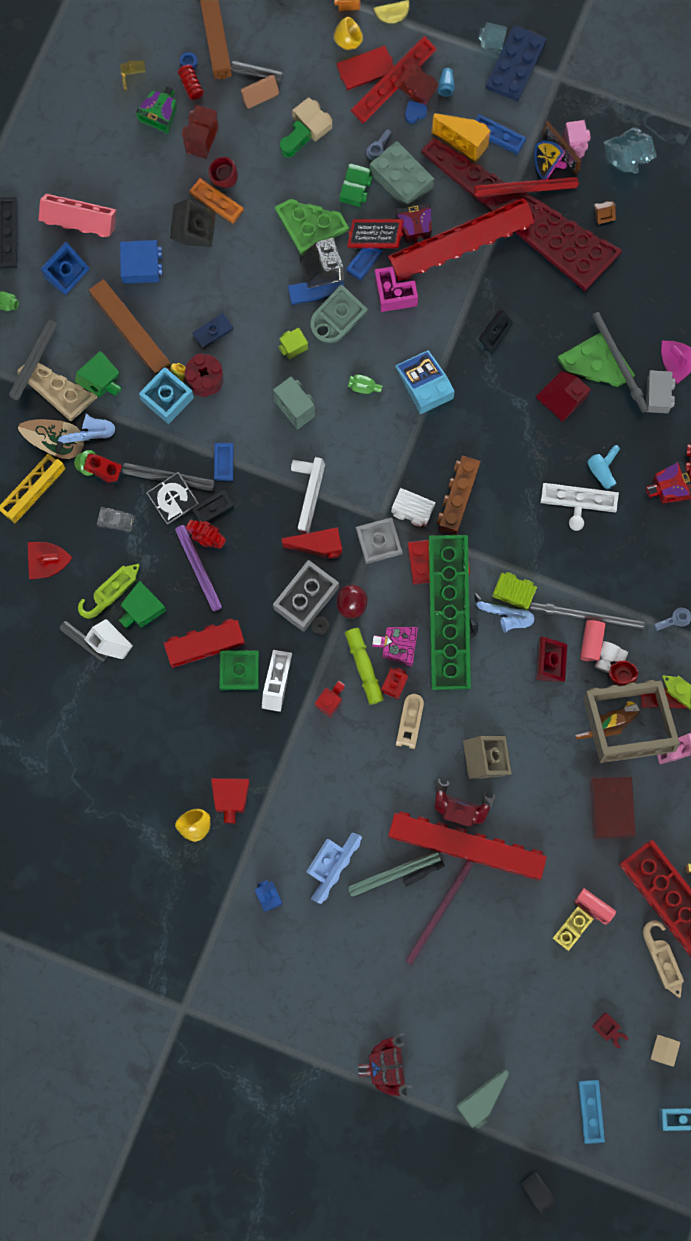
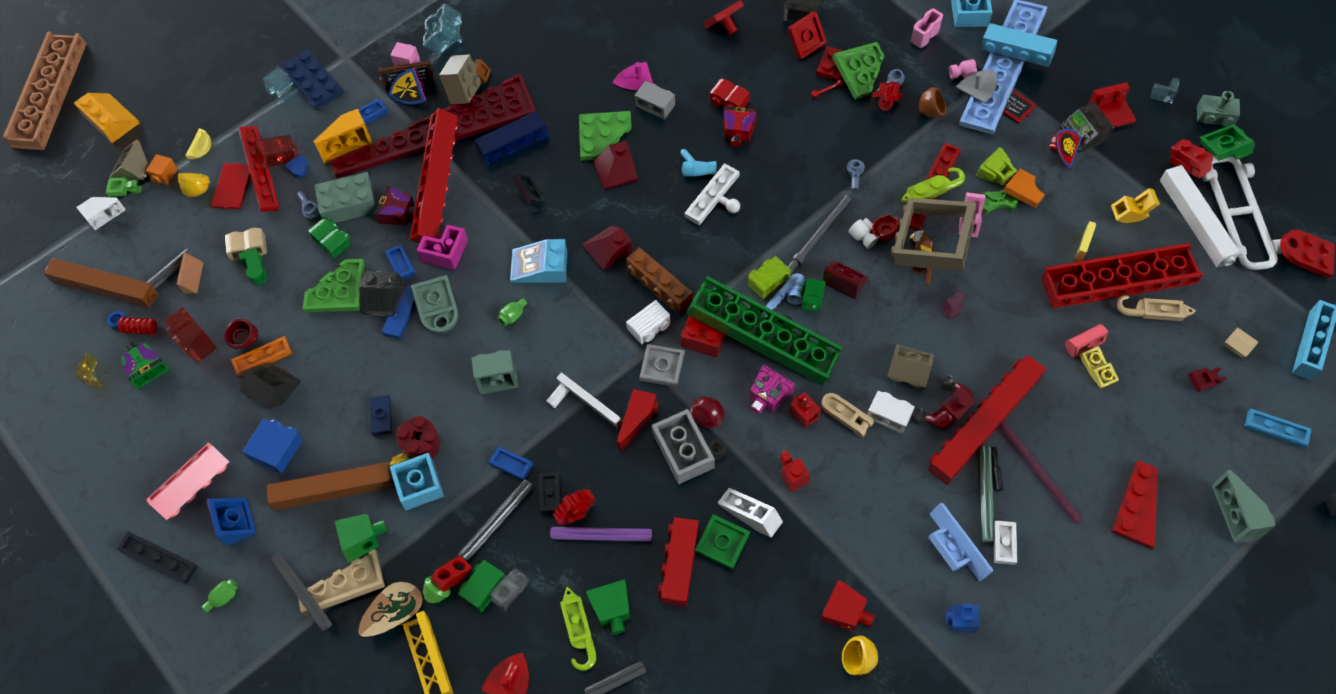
camera: 60 degrees left, 15 degrees down
light blue piece [56,414,115,452] -> none
white slope [84,619,133,659] -> none
tile [146,472,199,525] -> none
lime brick [278,328,308,360] -> none
lime piece [345,628,384,705] -> none
piece [347,219,404,248] -> none
torso [358,1033,413,1098] -> none
dark azure cone [437,68,455,97] -> none
red axle [473,177,579,197] -> none
coral brick [580,620,605,662] -> none
clear red brick [590,777,636,839] -> none
dark grey bar [592,312,649,413] -> none
none -> dark tan brick [439,55,481,104]
none -> green brick [458,560,507,613]
none -> clear blue brick [475,111,549,165]
none -> dark red slope [582,226,633,271]
none -> green brick [802,278,826,312]
none -> white brick [867,391,915,434]
none -> clear pink piece [942,290,967,320]
none -> white plate [994,521,1017,565]
none -> red wing [1111,460,1158,550]

